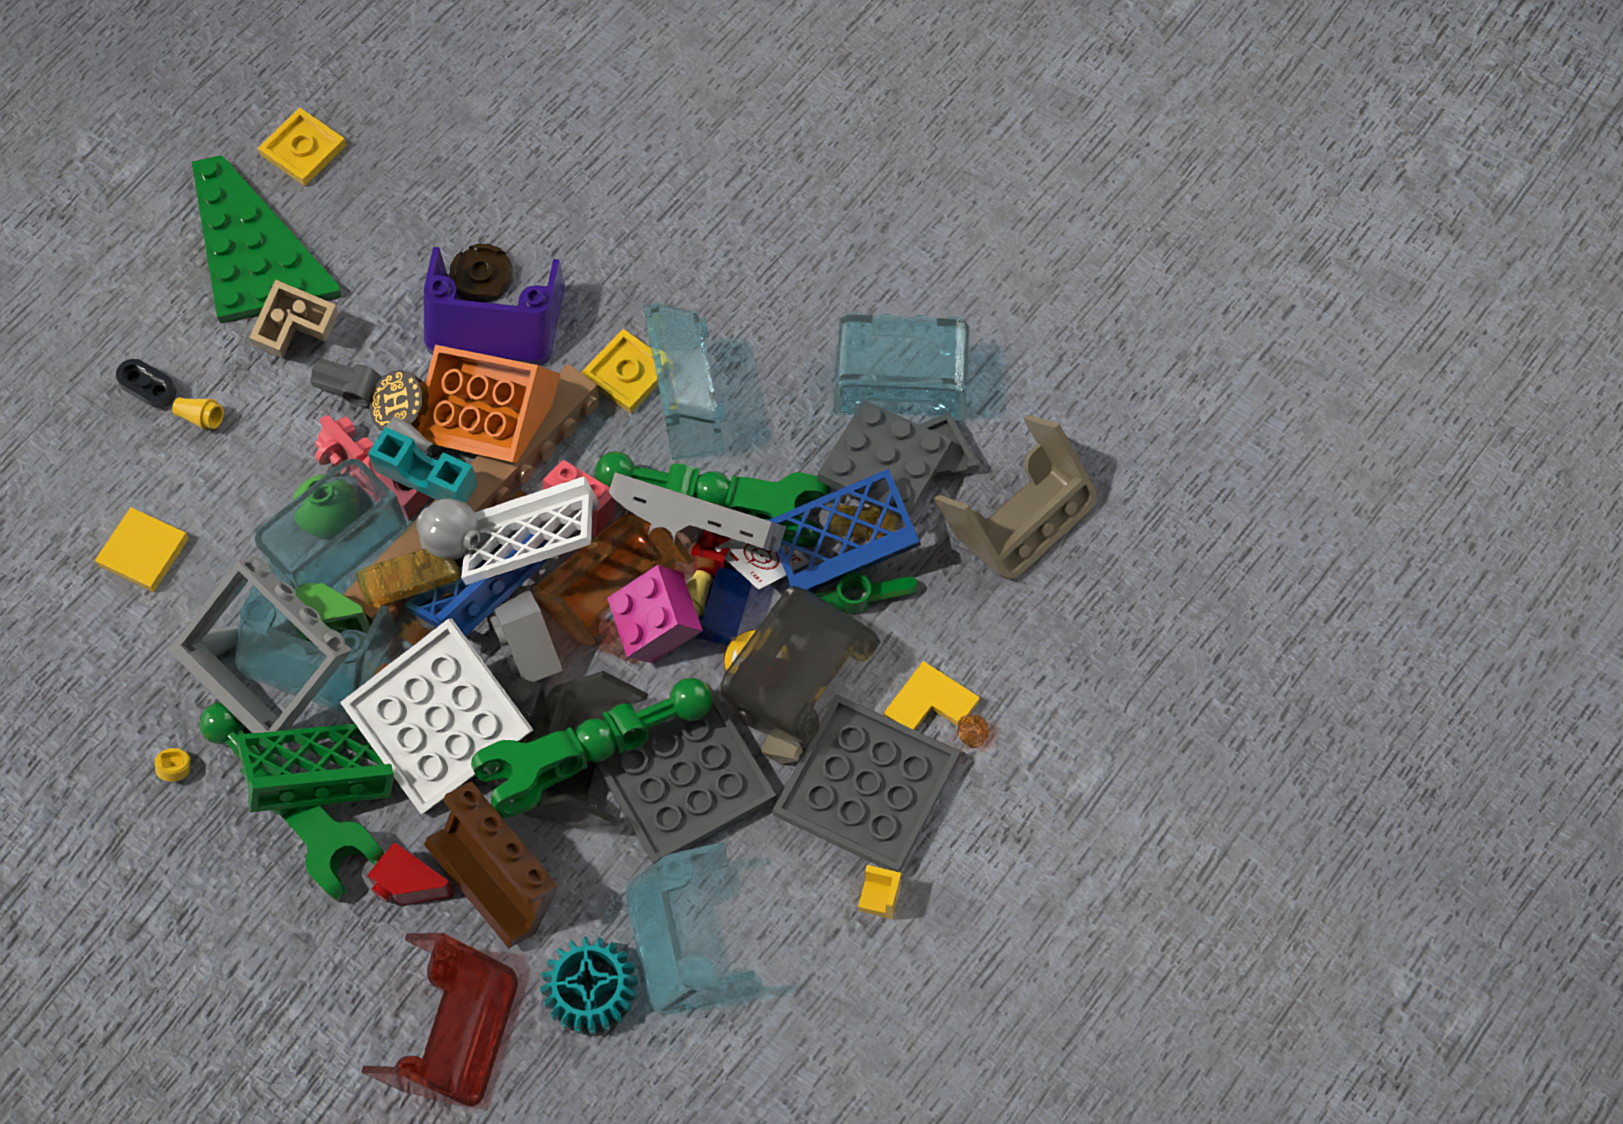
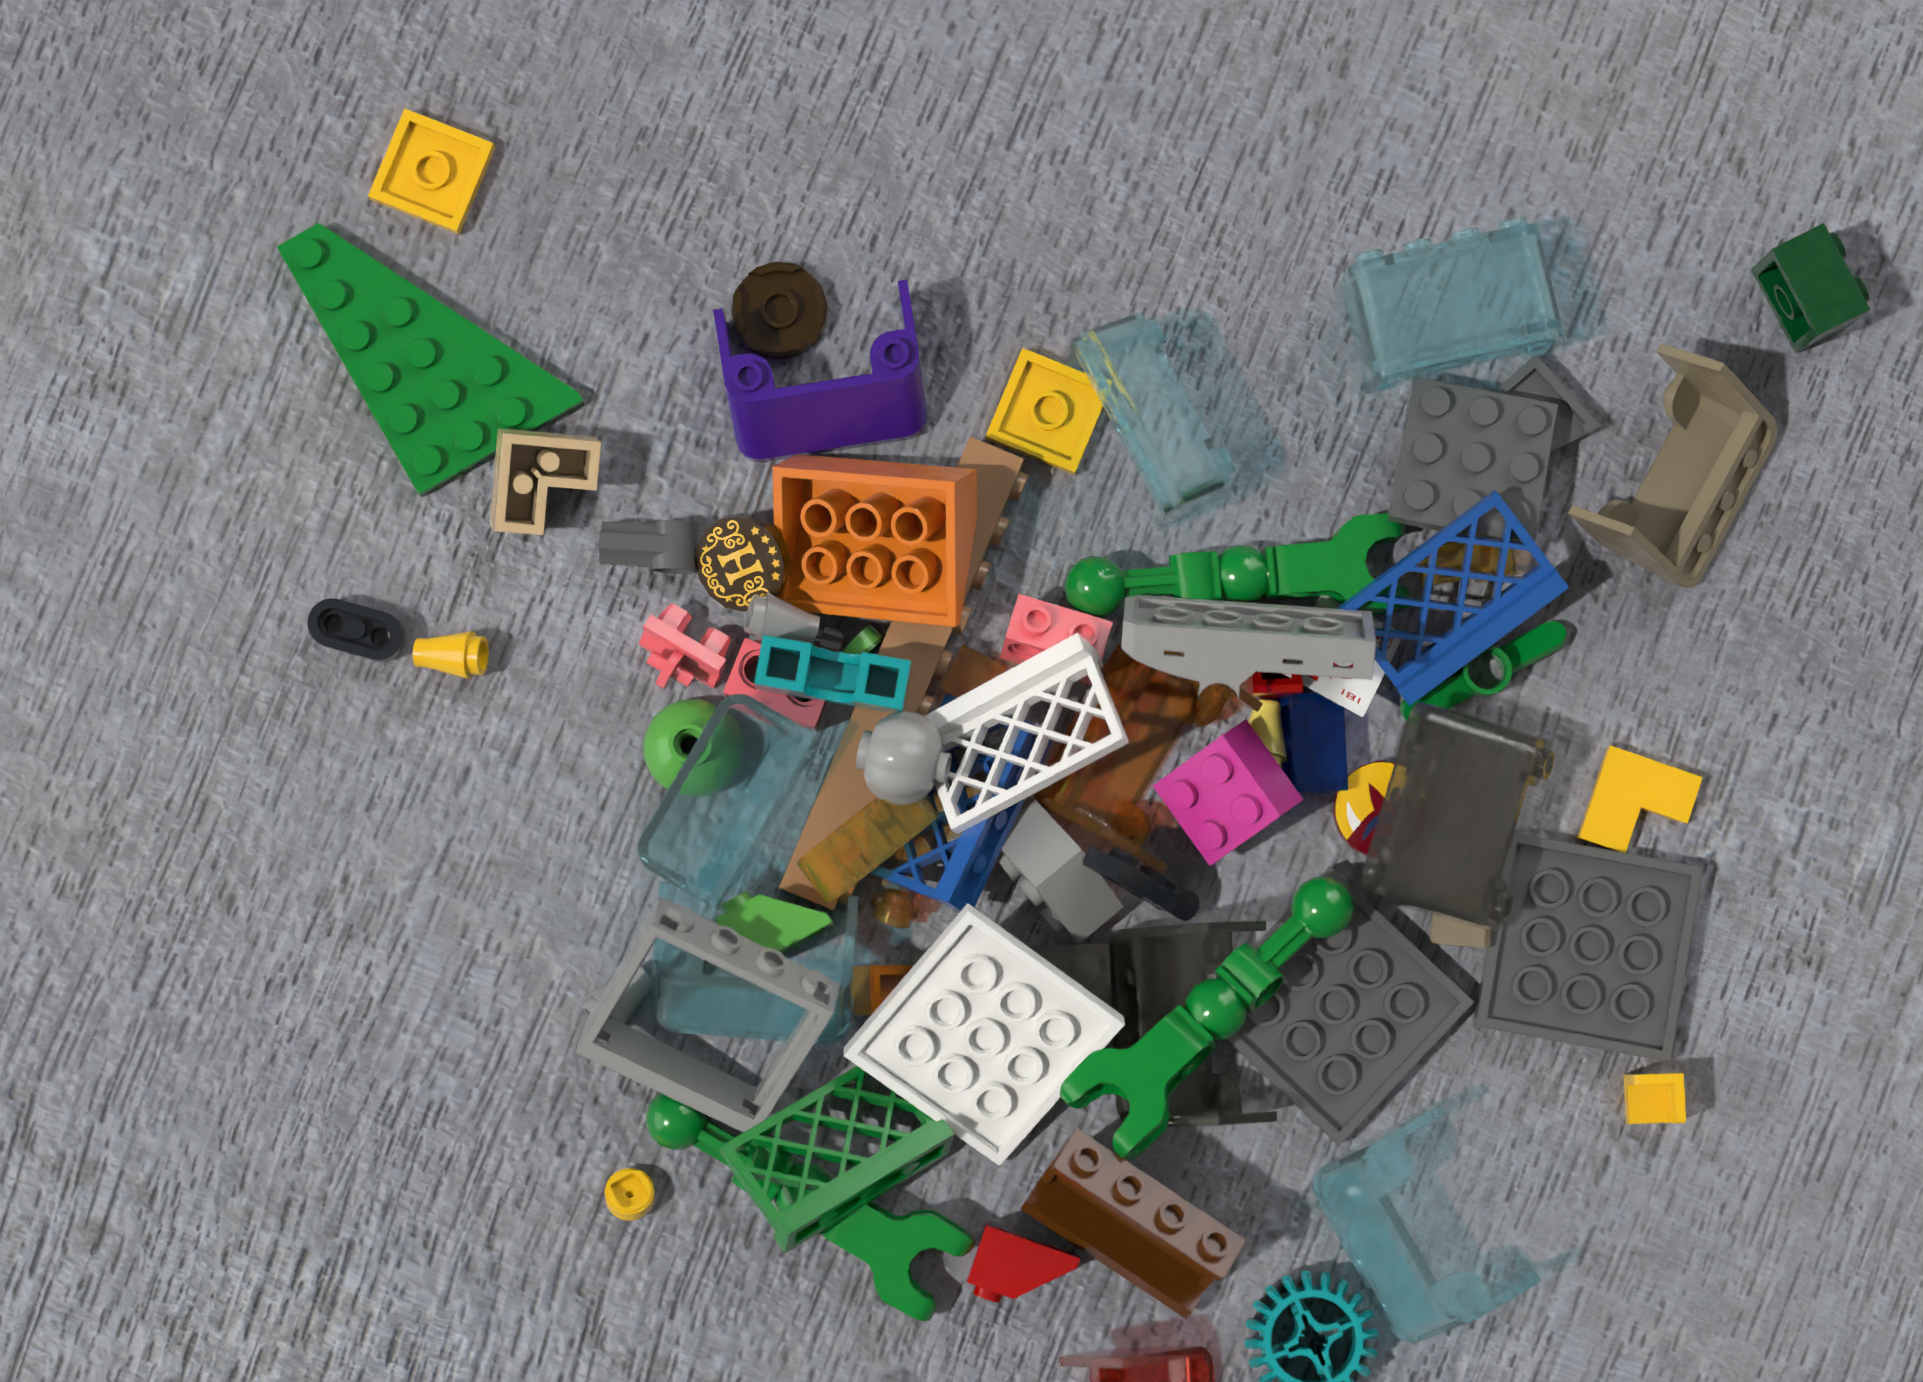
camera: 20 degrees left, 20 degrees up
yellow tile [94,507,189,592] -> none
clear orange plate [958,714,989,748] -> none
none -> black hinge [1082,846,1200,922]
none -> dark green brick [1751,223,1870,354]

